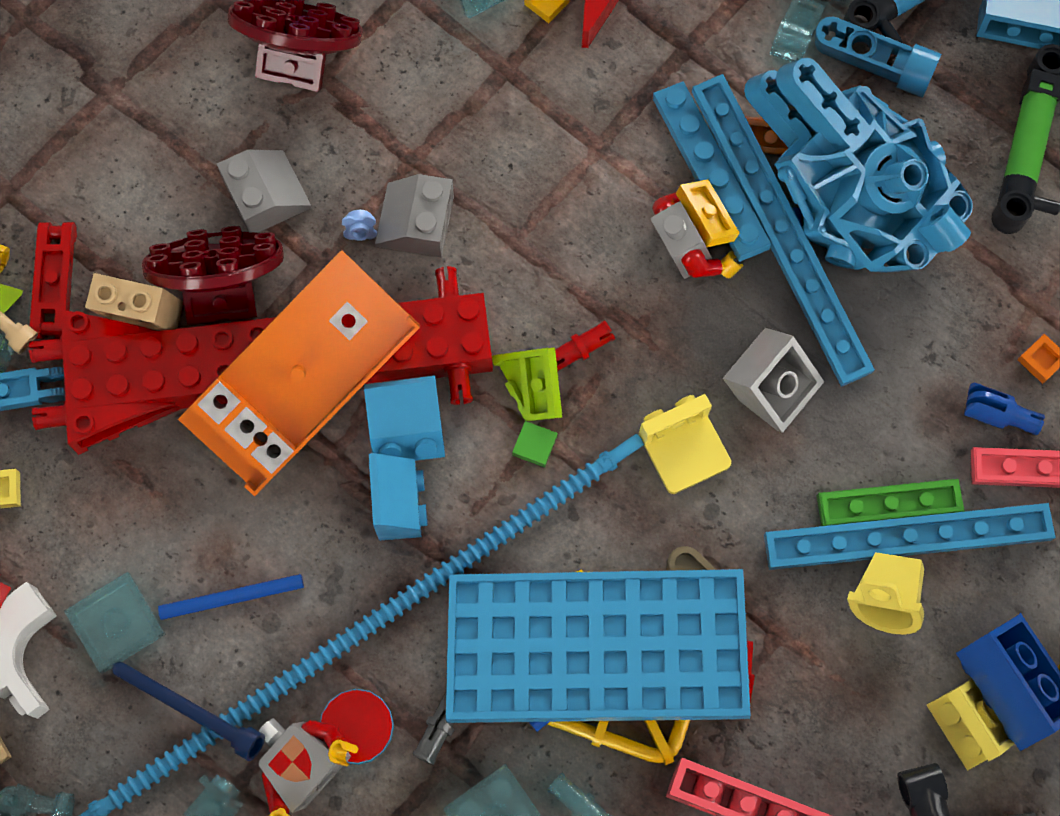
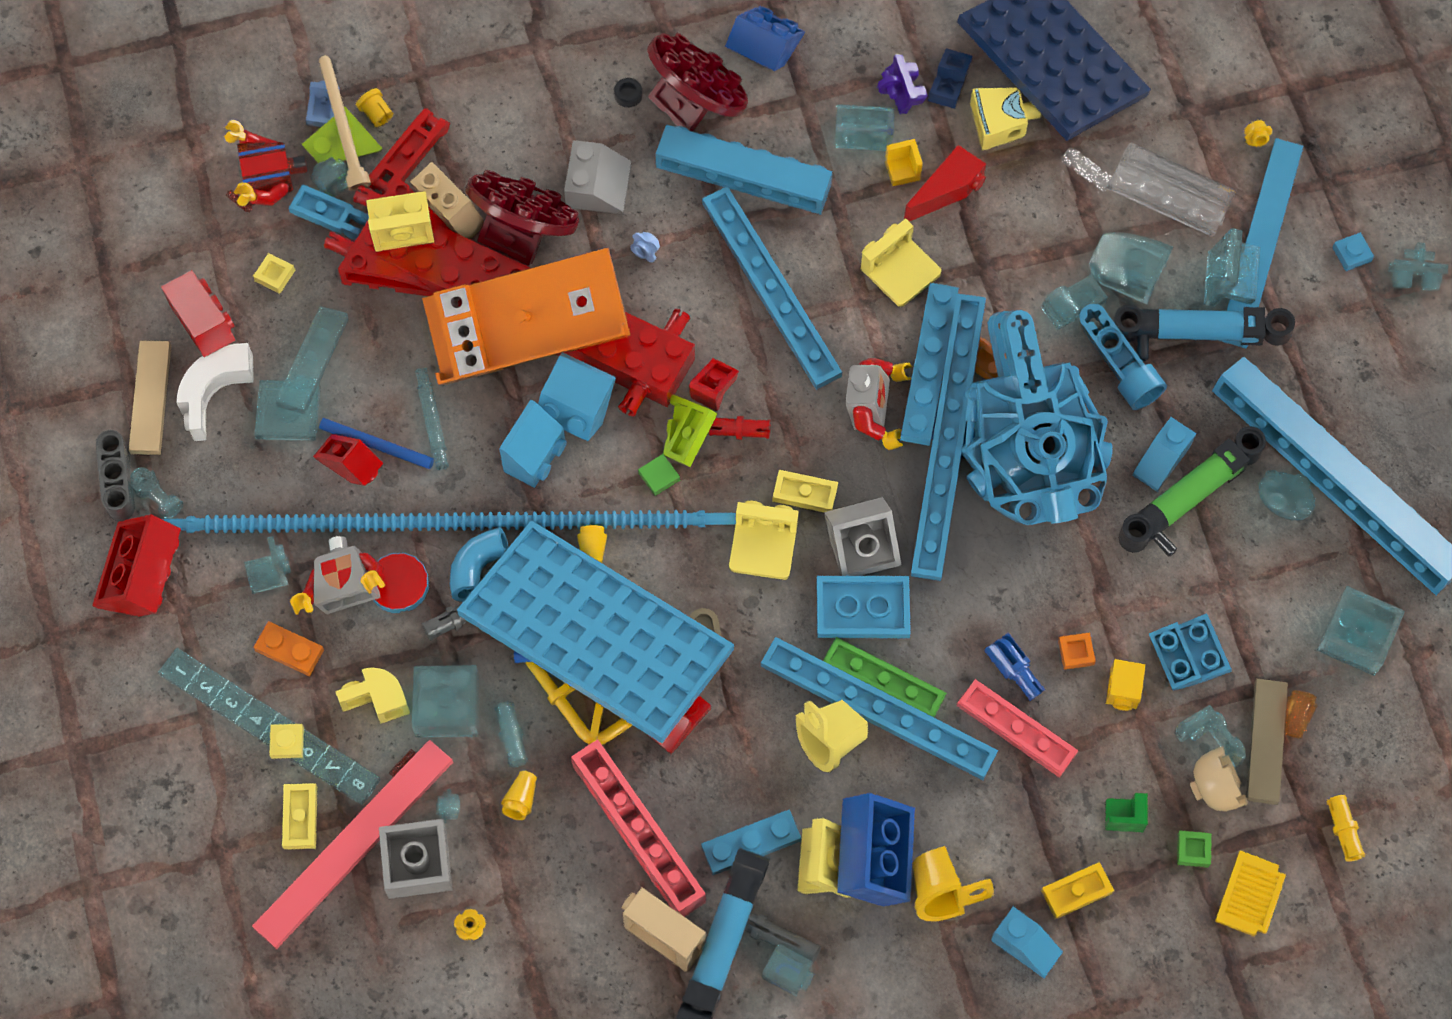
camera: 35 degrees right, 5 degrees down
dark blue piece [112,662,265,761] -> none
light grey slope [375,174,454,258] -> none
yellow plate [676,179,740,247] -> none
none -> clear light blue tile [275,306,349,415]
none -> red slope [313,434,383,486]
none -> light yellow bracket [366,191,434,251]
none -> clear light blue piece [415,368,449,470]
none -> dark azure cylinder [450,527,509,602]
none -> yellow cone [577,525,607,563]
none -> black tile [614,78,643,108]
none -> dark azure brick [656,125,832,214]
none -> red slope [689,358,739,411]
none -> dark azure plate [701,809,801,875]
none -> dark azure plate [702,186,842,390]
none -> light yellow plate [772,470,838,512]
none -> dark azure plate [816,576,911,638]
none -> light yellow bracket [861,218,941,307]
none -> dark azure slope [1133,417,1196,492]

